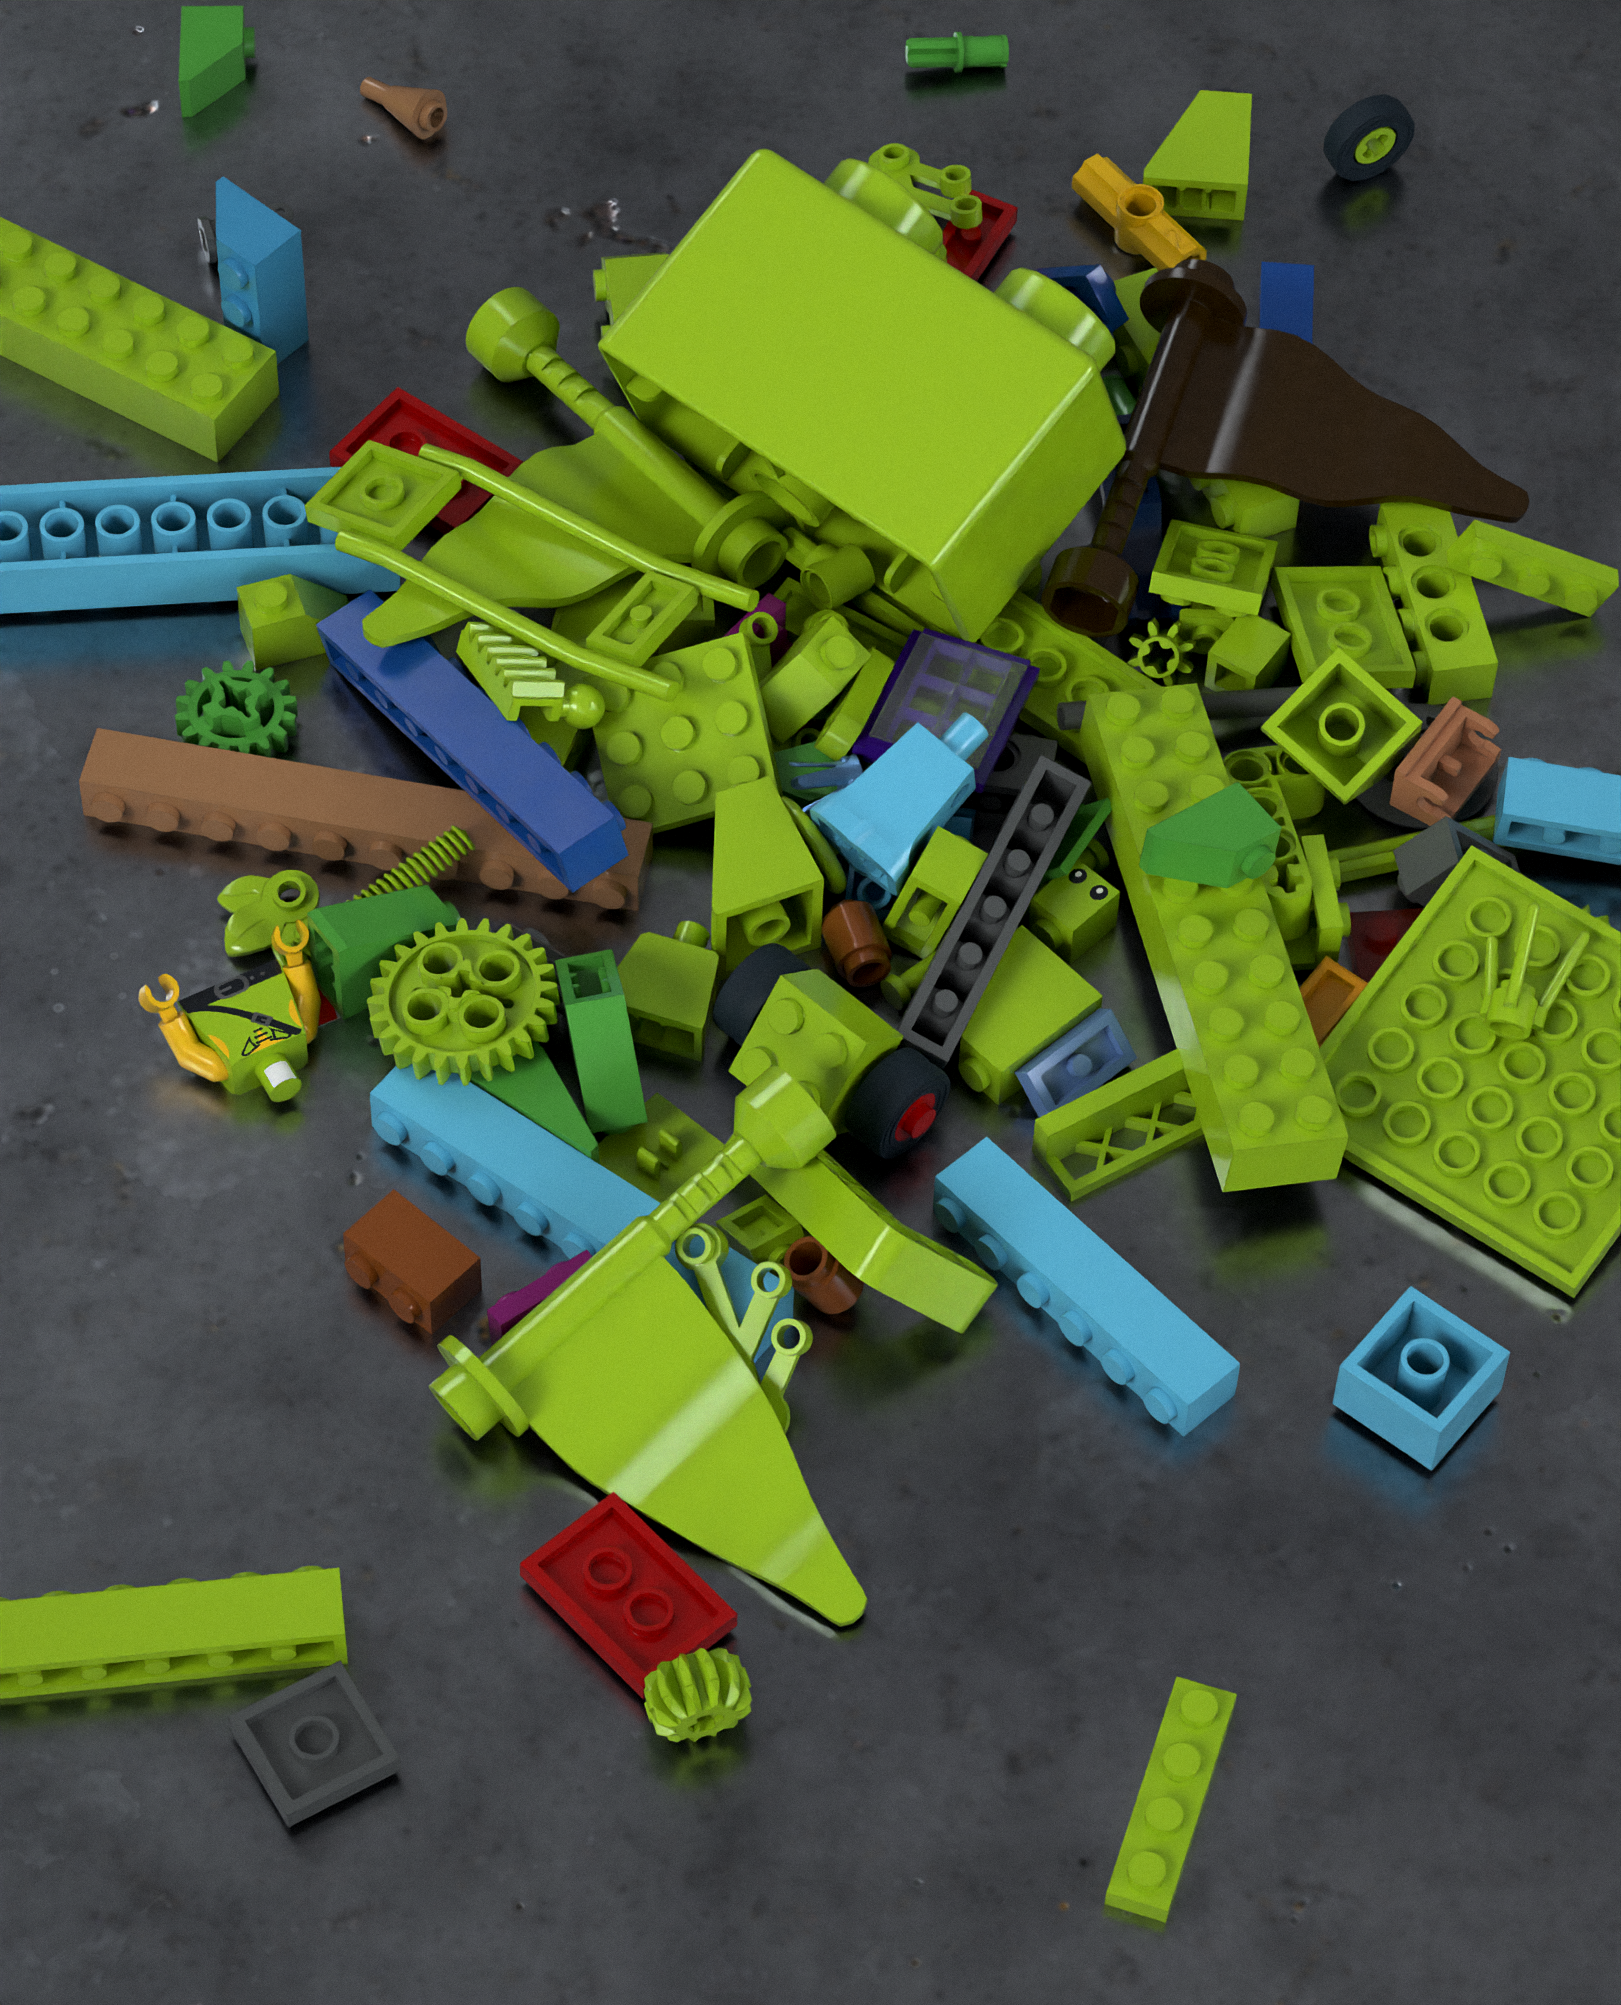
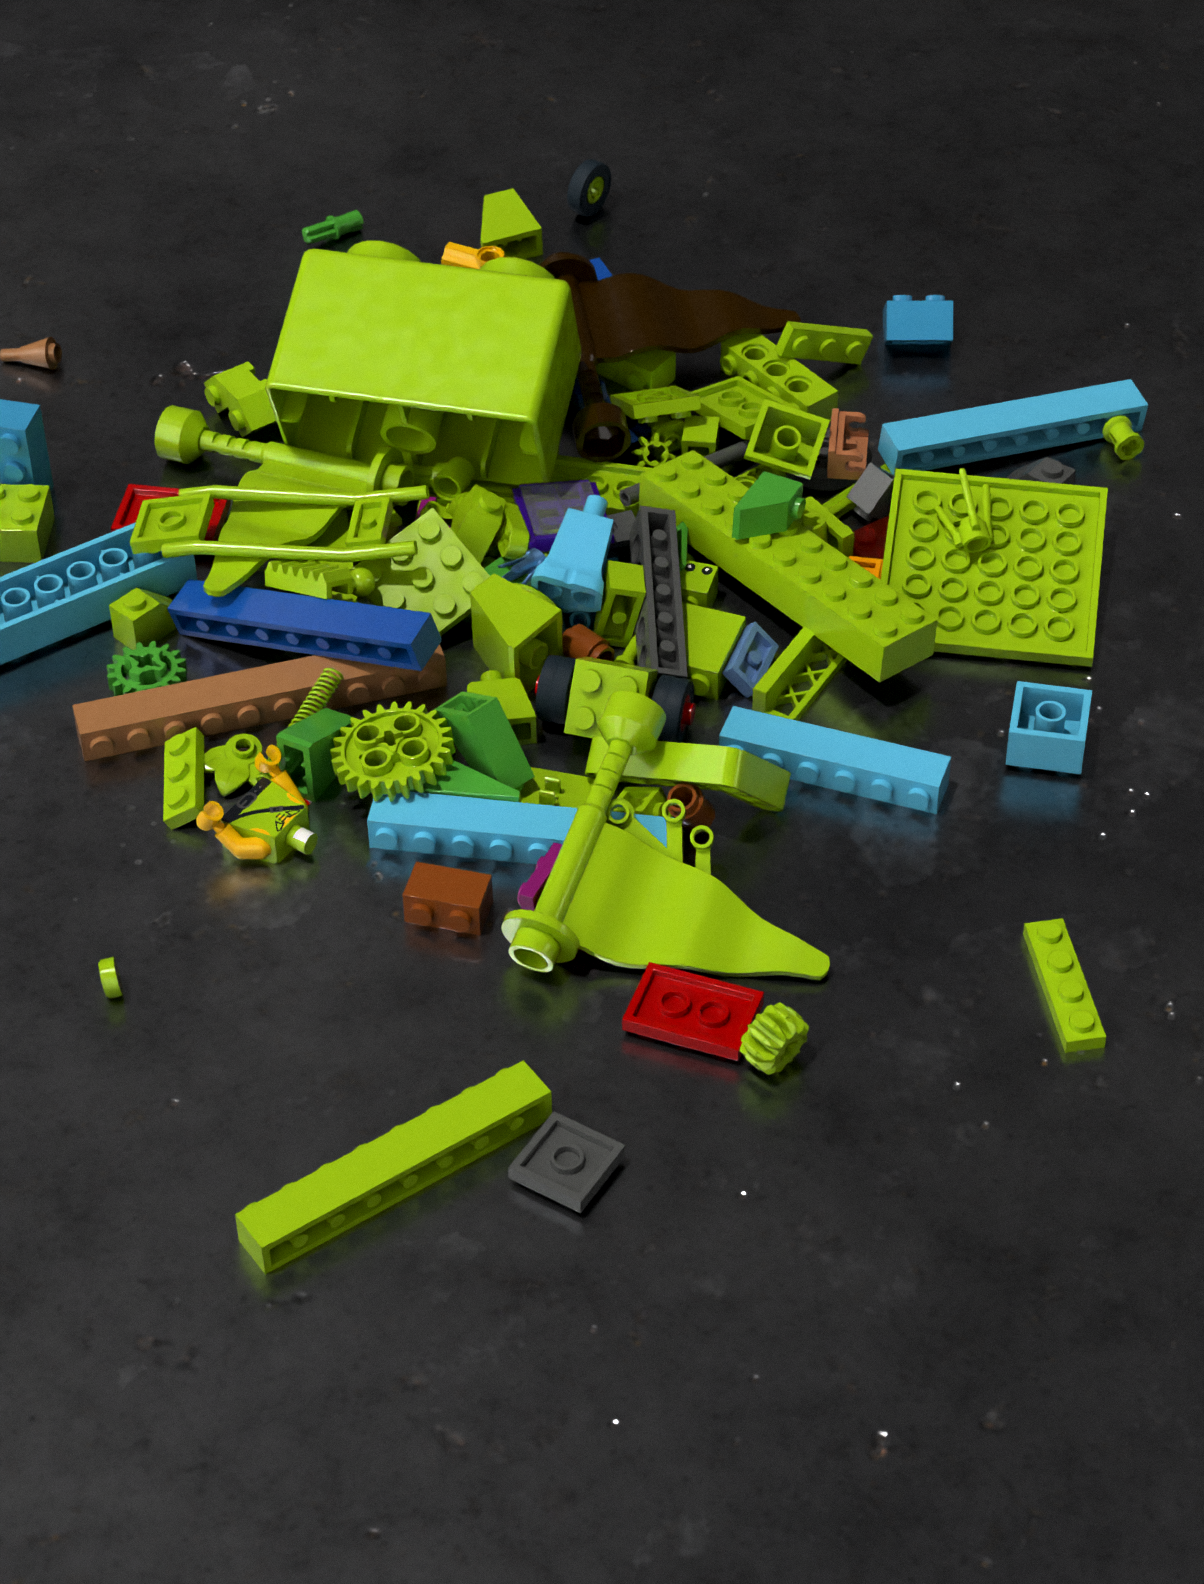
camera: 25 degrees left, 10 degrees down
none -> lime plate [163,727,204,830]

